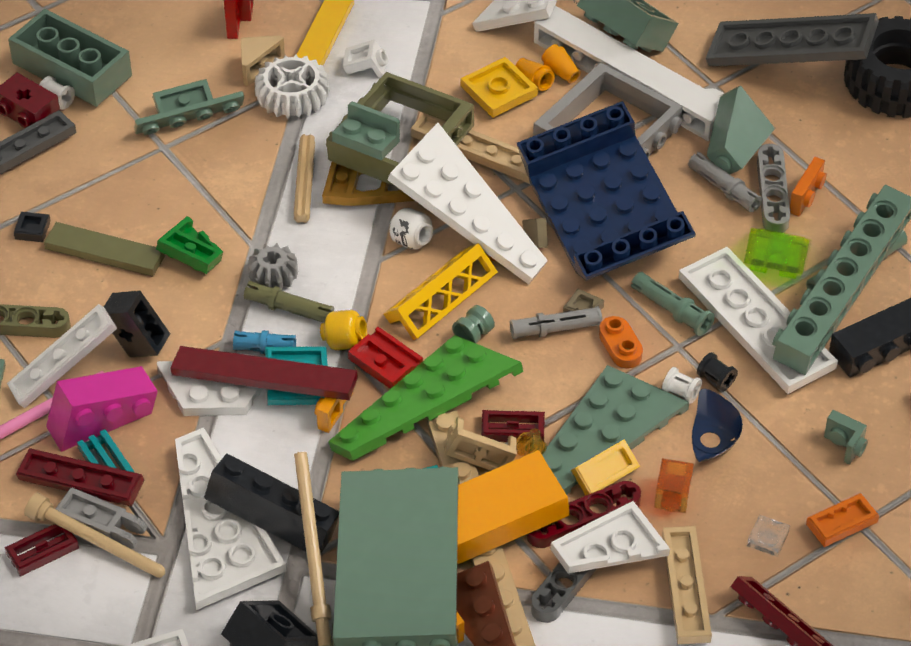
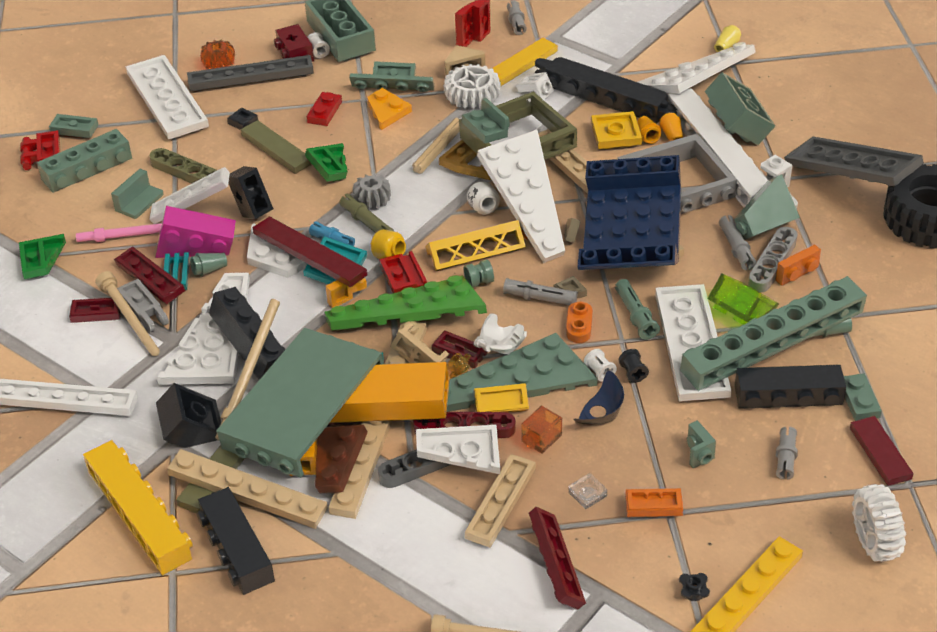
camera: 30 degrees right, 5 degrees down
none -> sand green cone [190,253,227,276]
none -> red plate [306,92,342,126]
none -> light orange wing [367,88,412,130]
none -> white helmet [474,313,527,355]
none -> black hinge [535,57,677,124]
none -> white bracket [760,155,792,188]

